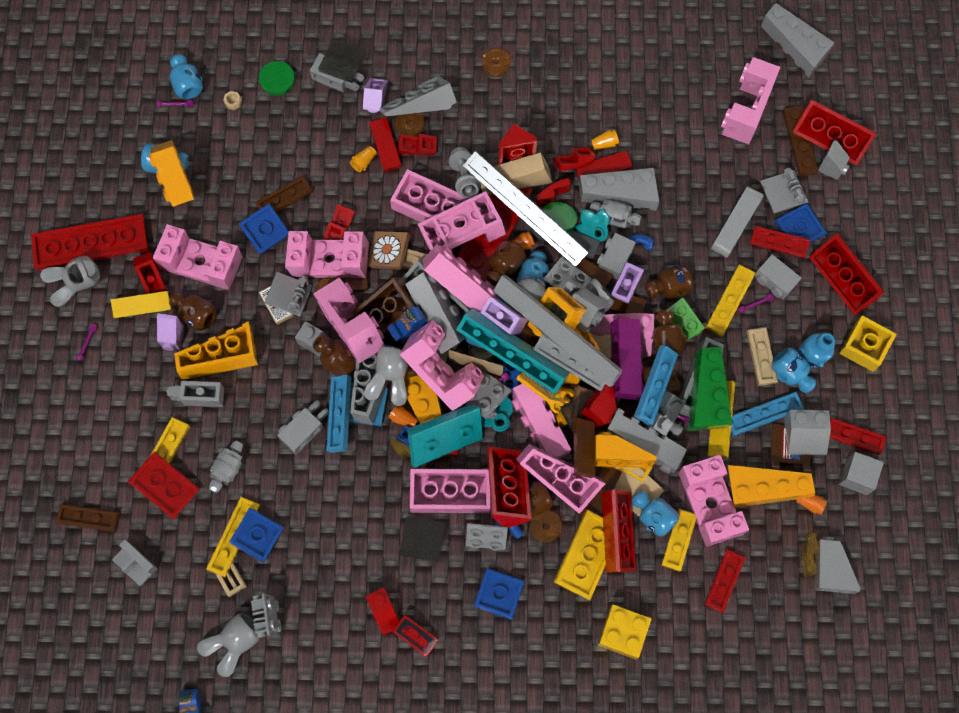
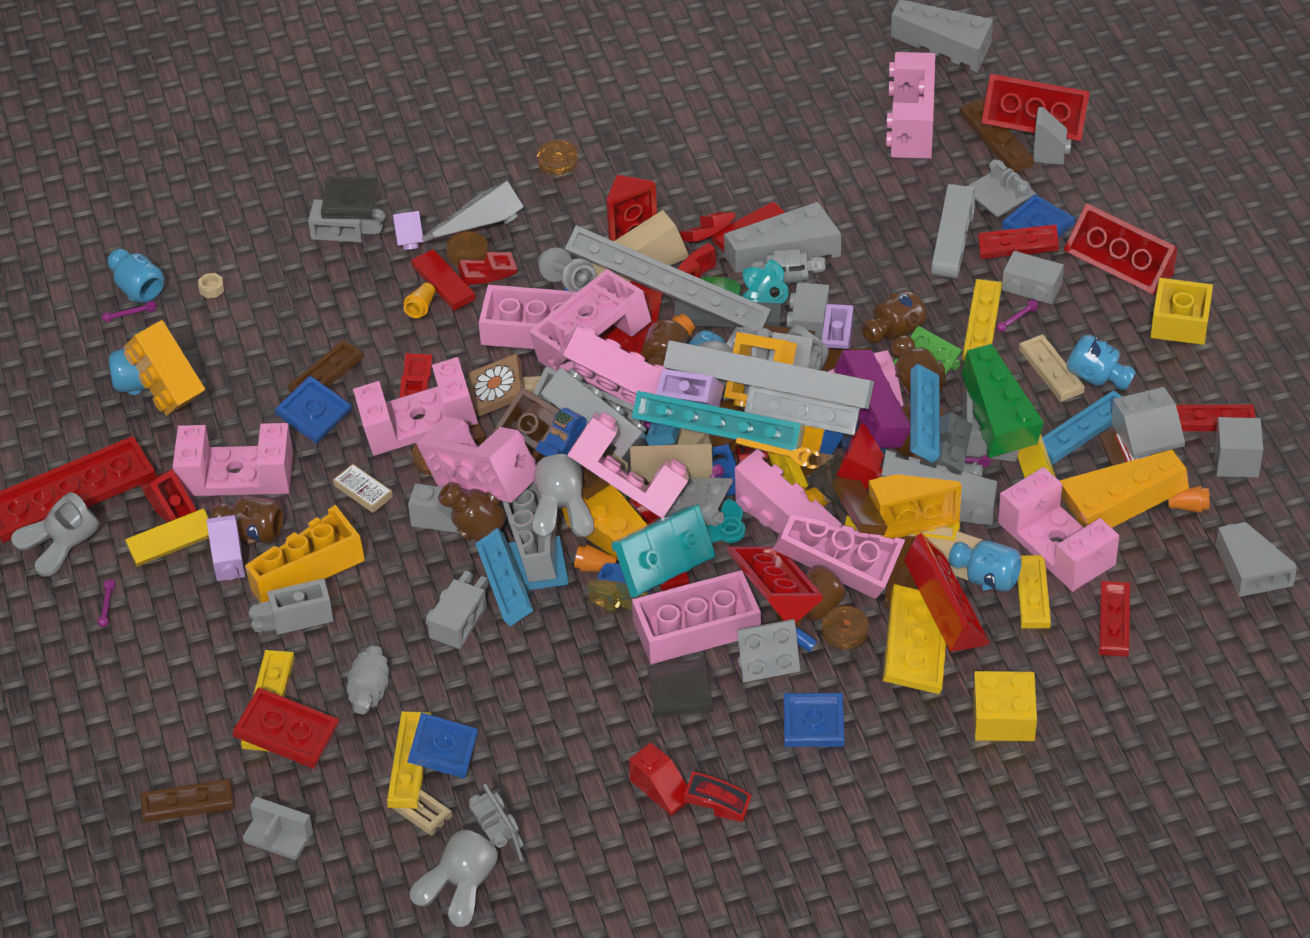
camera: 15 degrees left, 25 degrees down
green tile [259,61,295,96] -> none
light grey hinge [264,272,312,317] -> none
light orange cone [591,129,619,150] -> none
blue arm [627,233,654,250] -> none
dark azure piece [798,333,835,368] -> none
clear yellow slope [802,533,820,578] -> none

